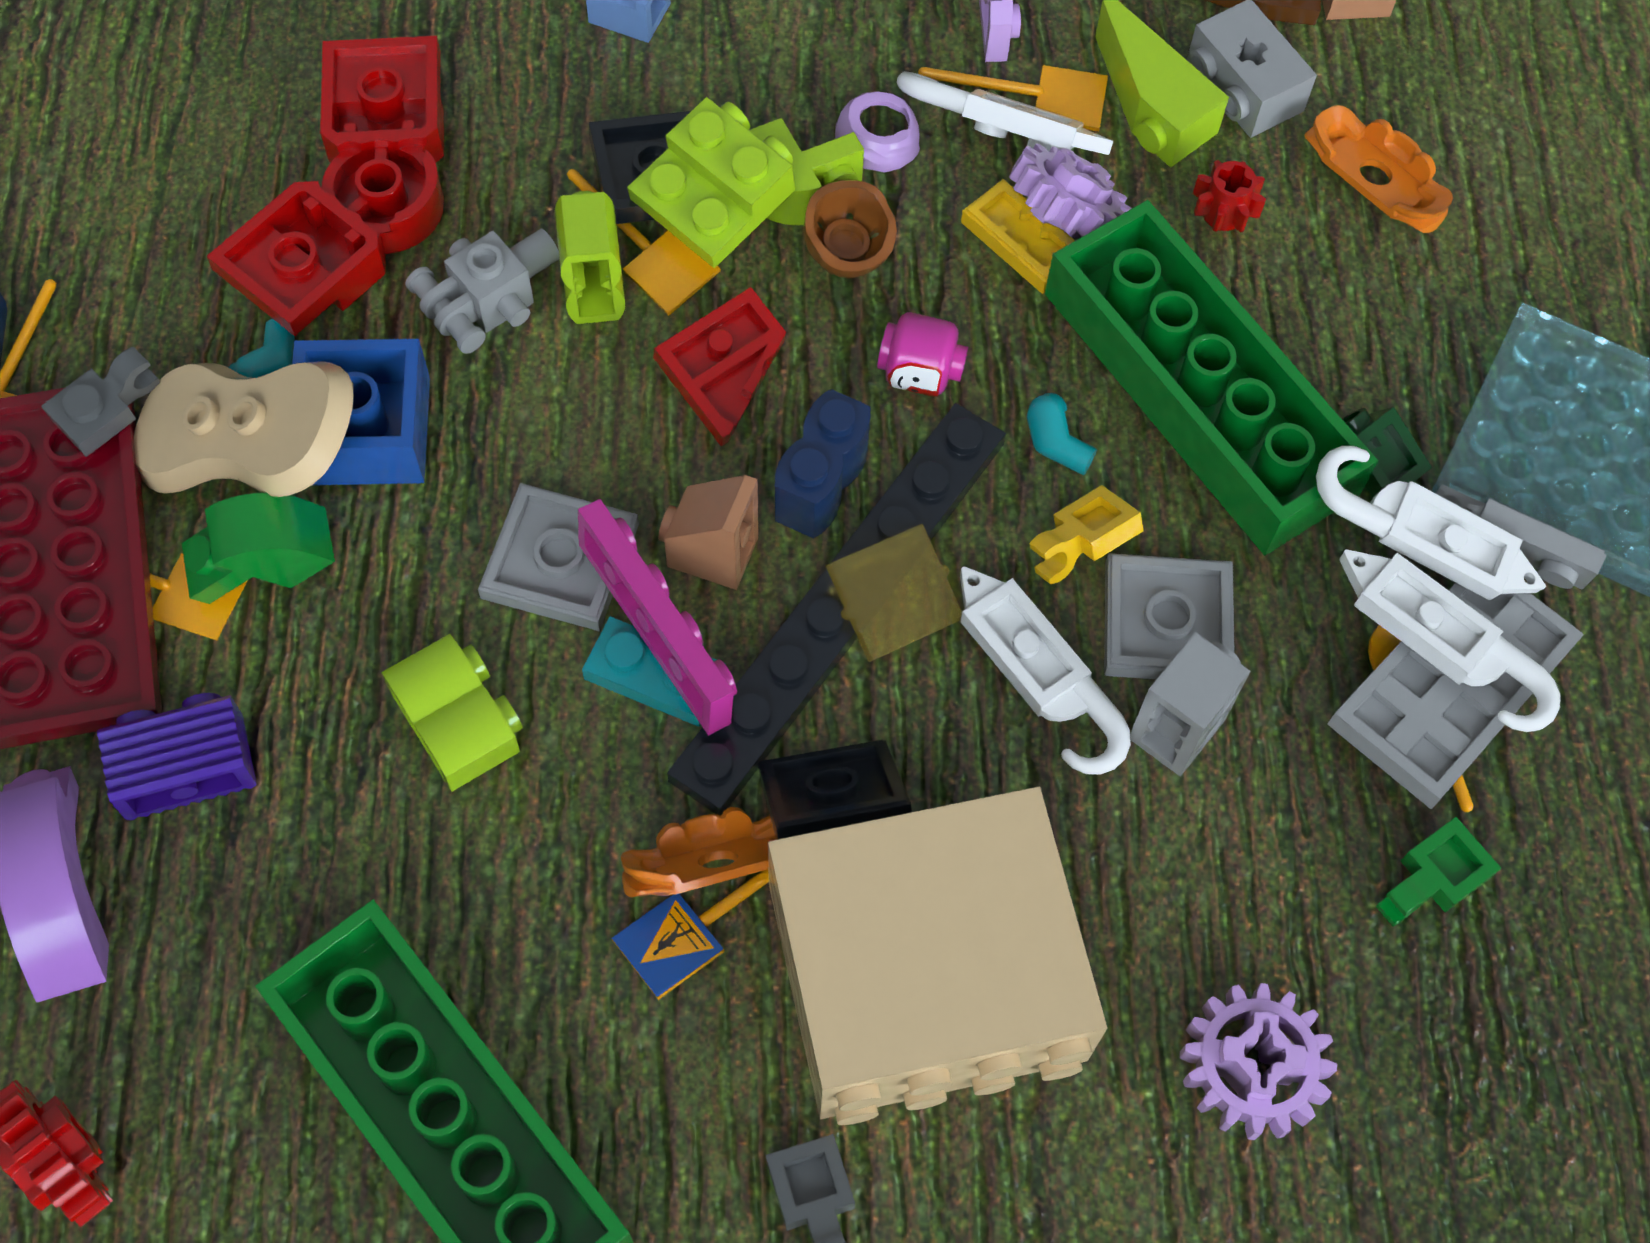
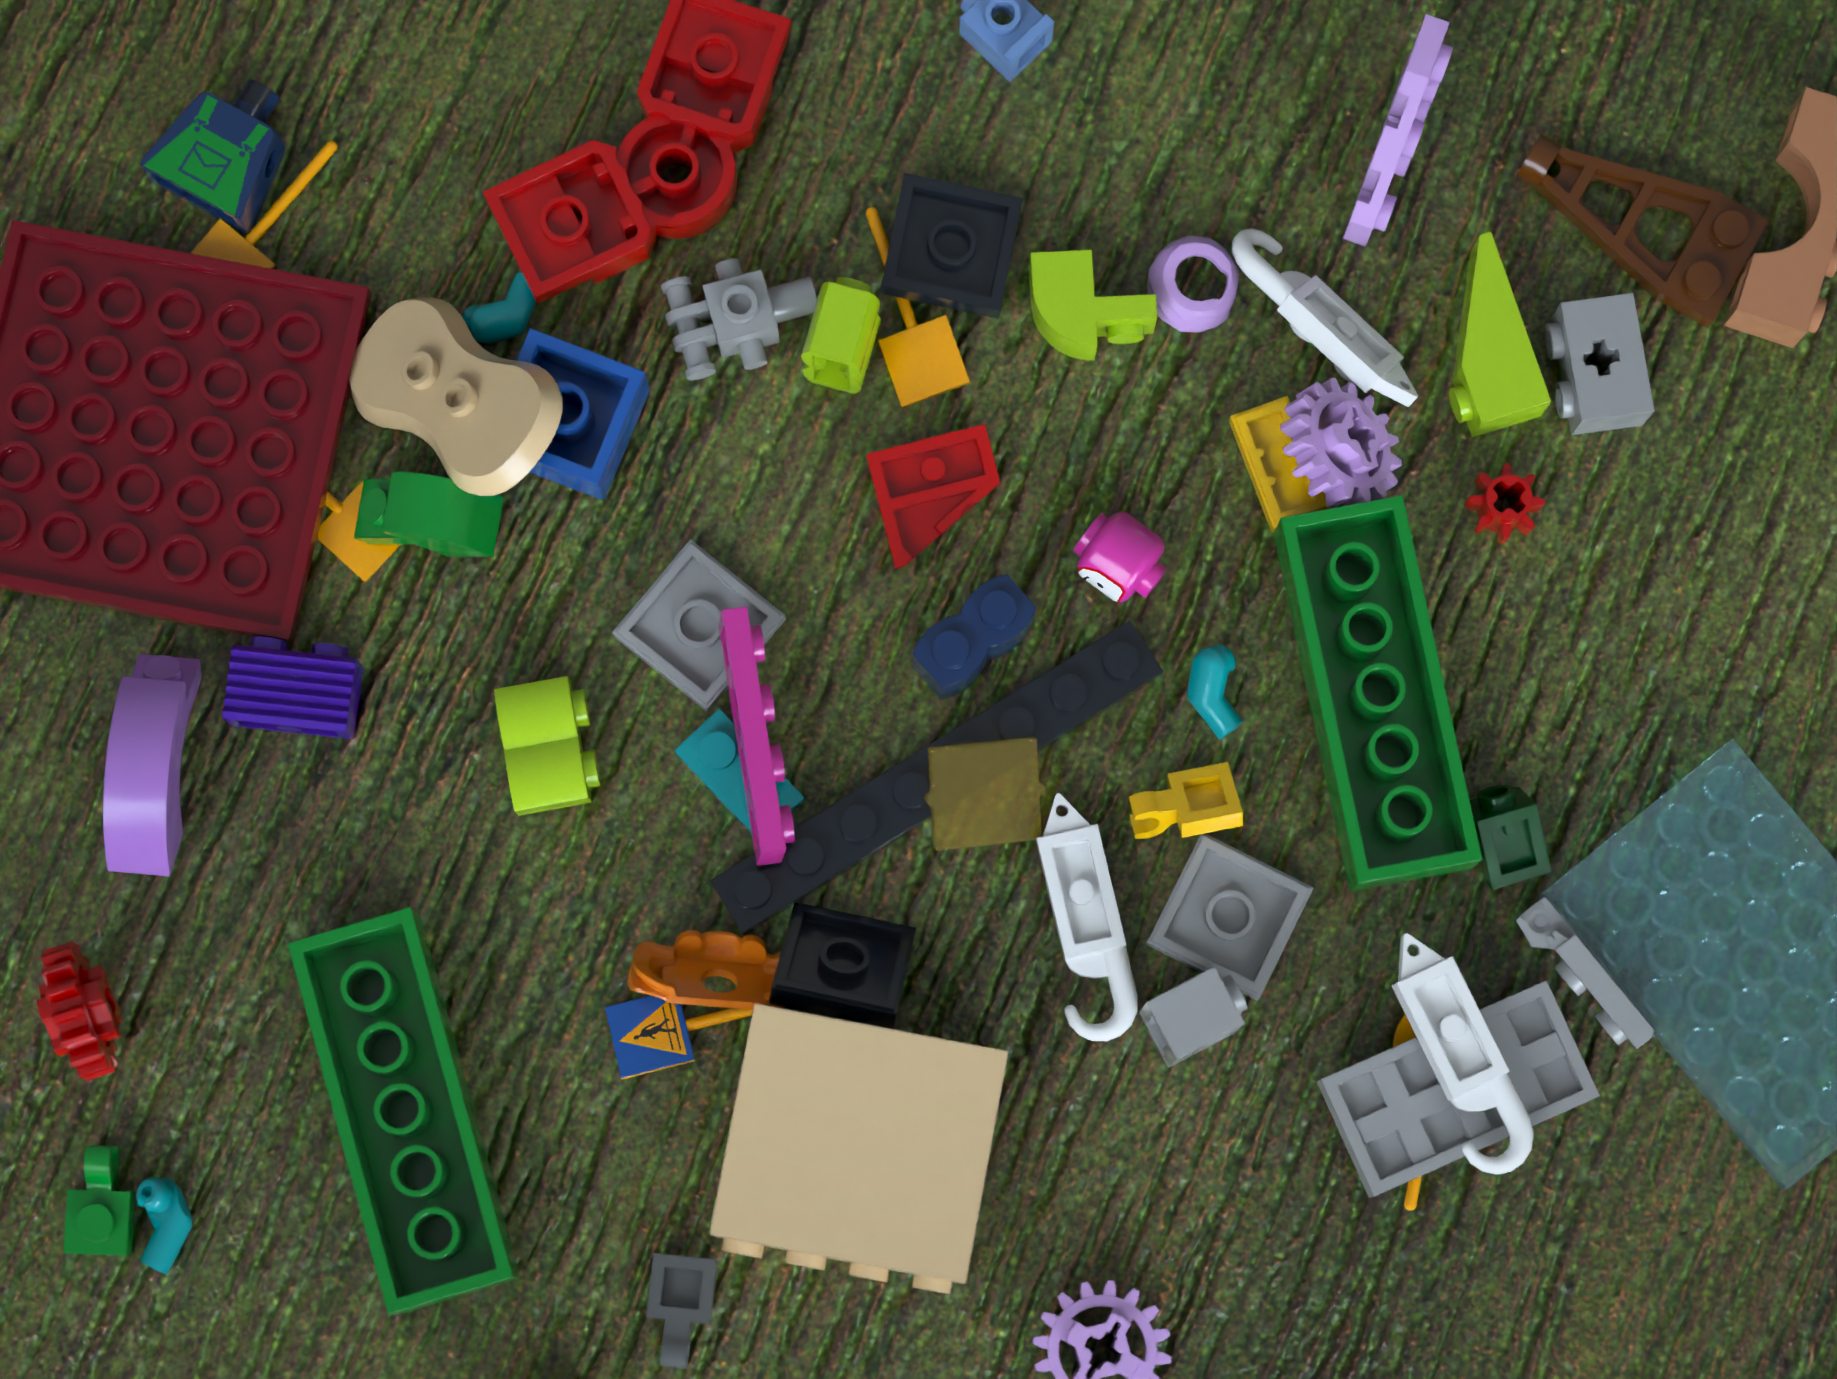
camera: 25 degrees right, 15 degrees up
dark grey plate [41,347,160,457] -> none
lime plate [627,97,795,268] -> none
nougat slope [658,475,759,590] -> none
dark orange helmet [803,180,897,278] -> none
light orange piece [918,65,1108,132] -> none
orange piece [1304,105,1453,233] -> none
white plate [1316,446,1546,600] -> none
green plate [1375,817,1501,927] -> none

